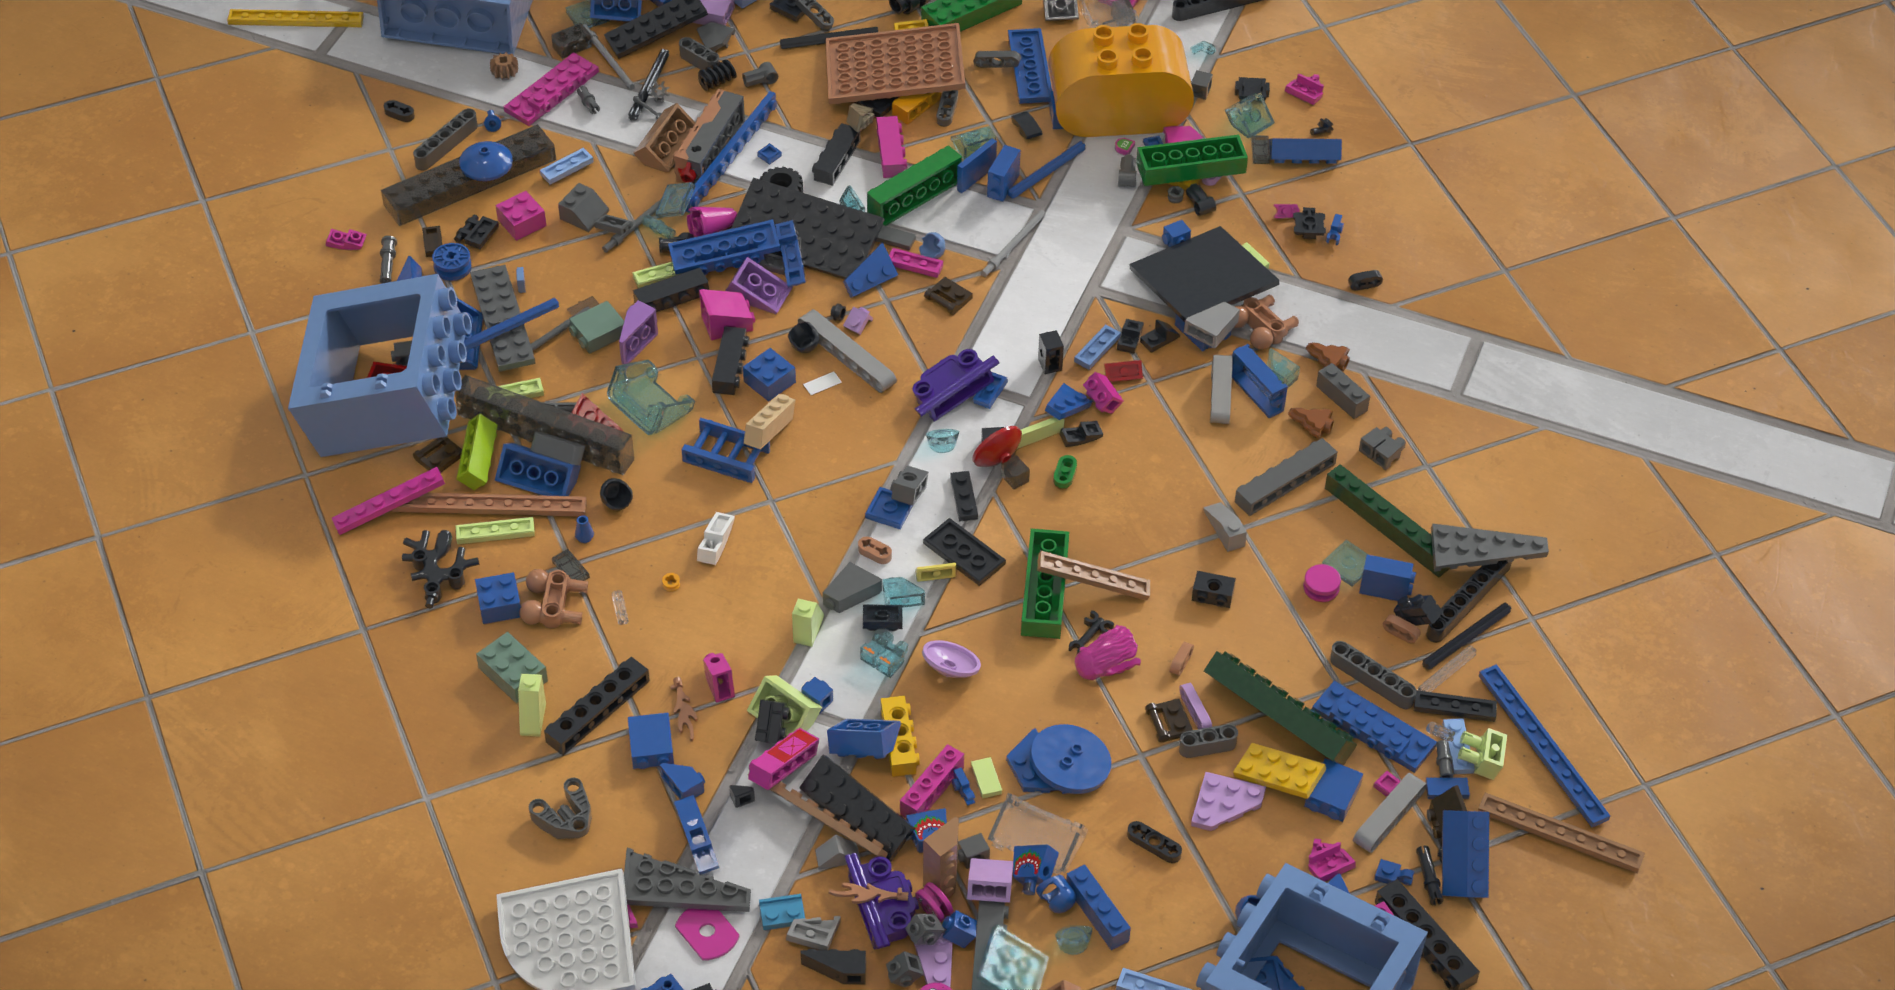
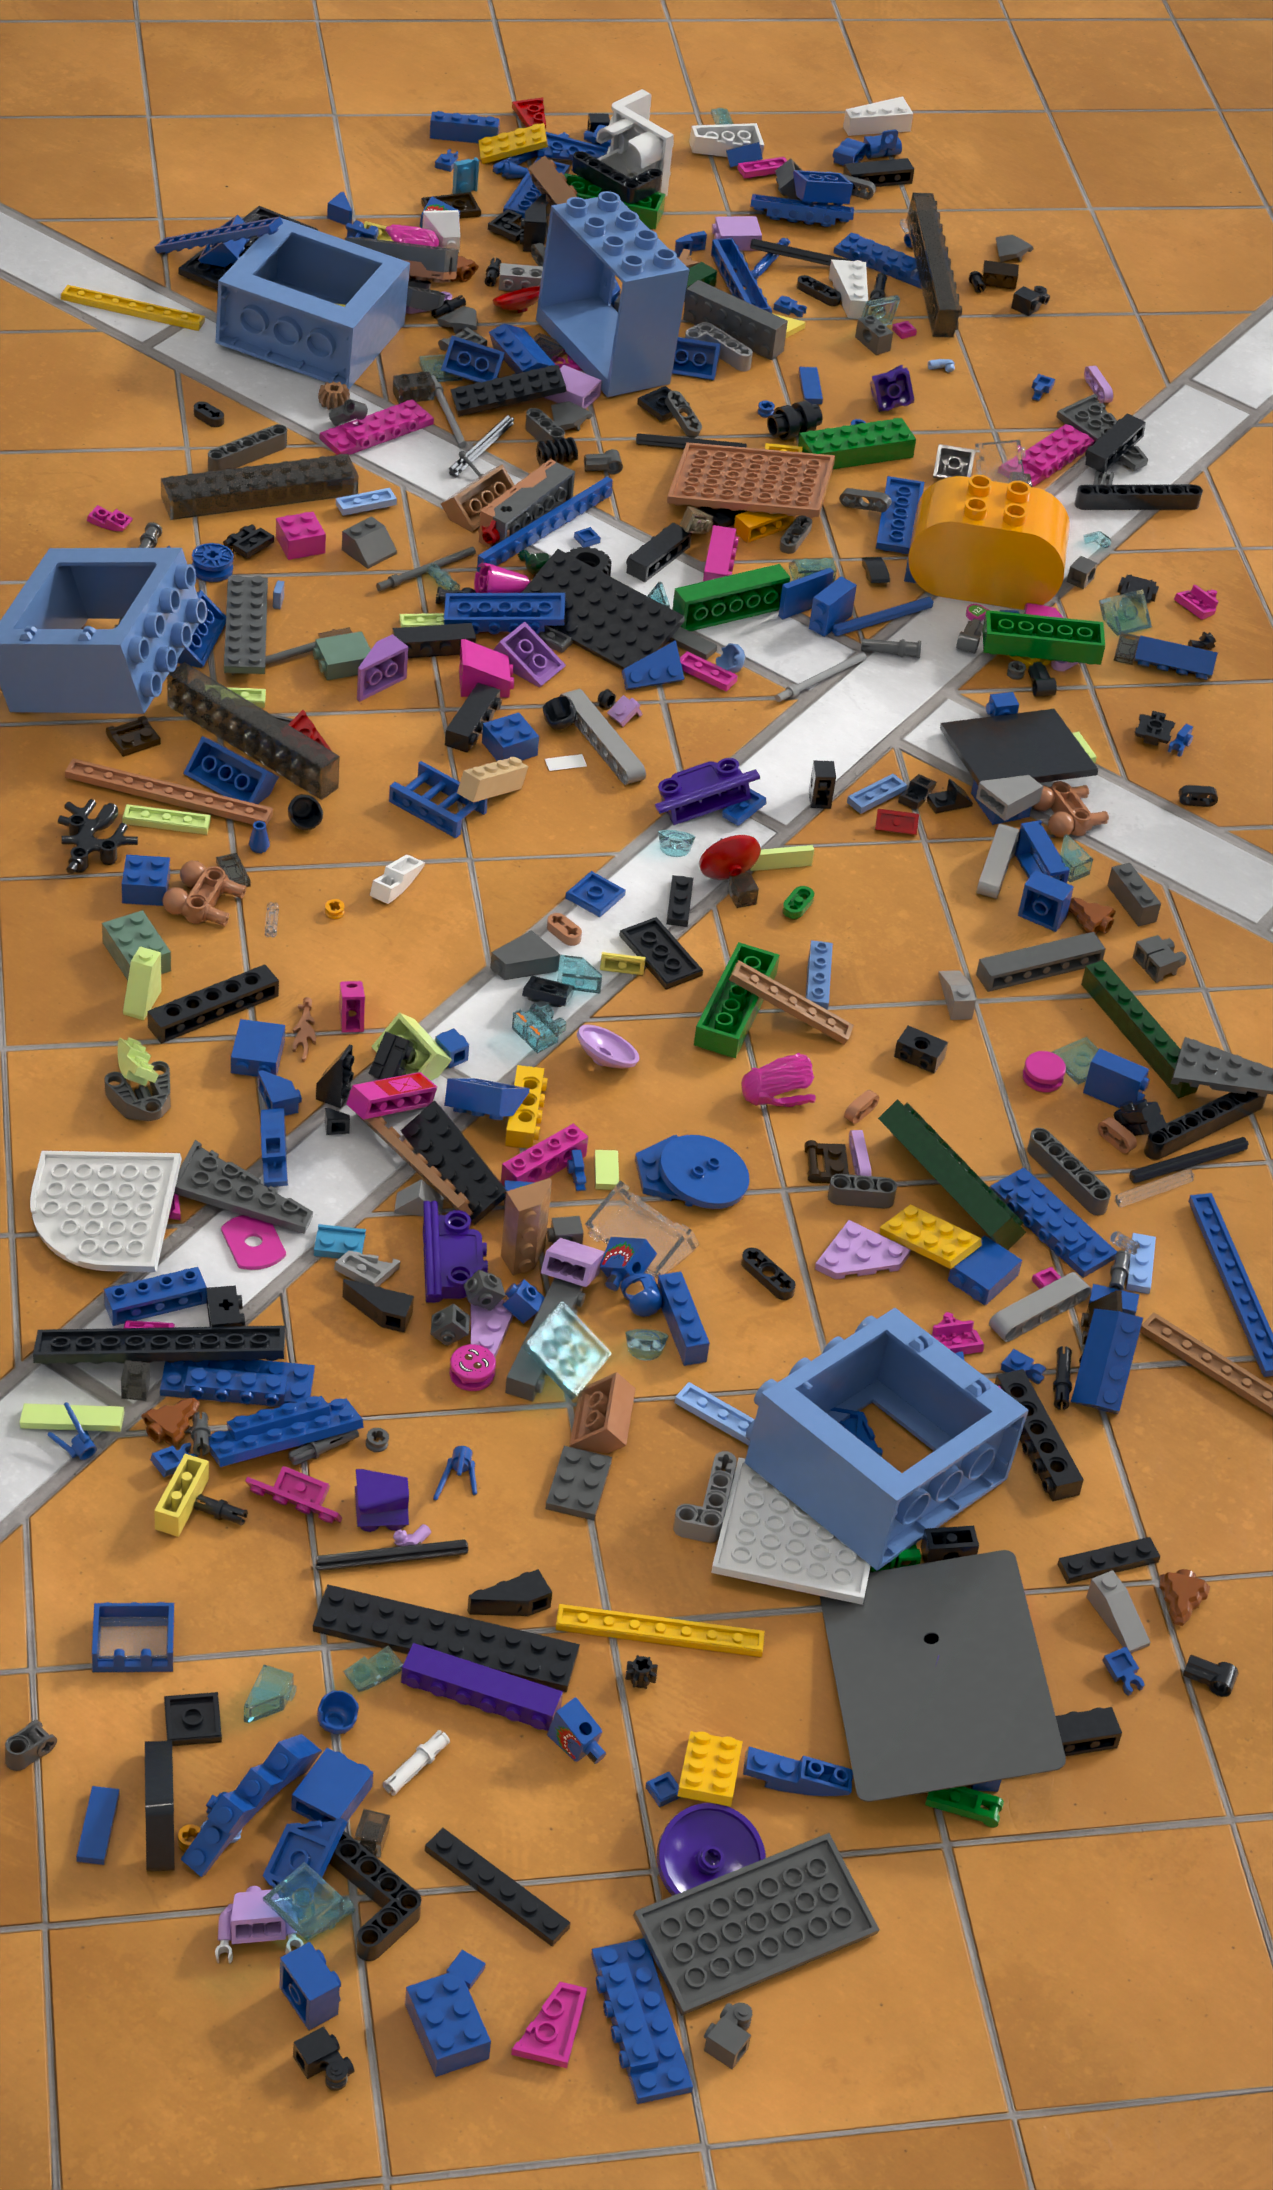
camera: 10 degrees right, 5 degrees down
dark pink plate [332,467,445,535] -> none
dark brown tile [422,226,443,257] -> none
lime brick [456,414,498,491] -> none
blue dish [459,141,513,181] -> none
blue axle [464,298,559,351] -> none
blue plate [484,110,501,132] -> none
dark grey beam [530,431,585,465] -> none
dark grey pin [577,86,600,114] -> none
dark grey tile [594,214,633,235] -> none
clear light blue windscreen [607,360,695,435] -> none
dark grey gear [649,81,670,101] -> none
clear light blue tile [655,182,695,218] -> none
blue slope [775,220,806,288] -> none
yellowish green slope [792,598,824,647] -> none
nougat piece [829,883,908,904] -> none
dark grey brick [890,465,929,505] -> none
dark pink head [915,882,953,923] -> none
dark brown plate [924,277,973,315] -> none
blue wing [1045,383,1092,420] -> none
black slope [1059,421,1104,447] -> none
black bar [1069,611,1114,654] -> none
dark pink brick [1083,372,1124,414] -> none
dark pink piece [1273,204,1300,218] -> none
dark orange rock [1306,342,1350,371] -> none
black plate [1414,690,1497,722] -> none
yellowish green brick [1458,728,1507,780] -> none
none -> yellowish green slope [117,1037,159,1086]
none -> black slope [316,1044,354,1109]
none -> dark grey piece [329,399,368,426]
none -> dark green hair [518,550,550,576]
none -> medium blue brick [805,940,833,1010]
none -> dark grey pin [861,638,921,658]
none -> blue brick [1018,870,1074,932]

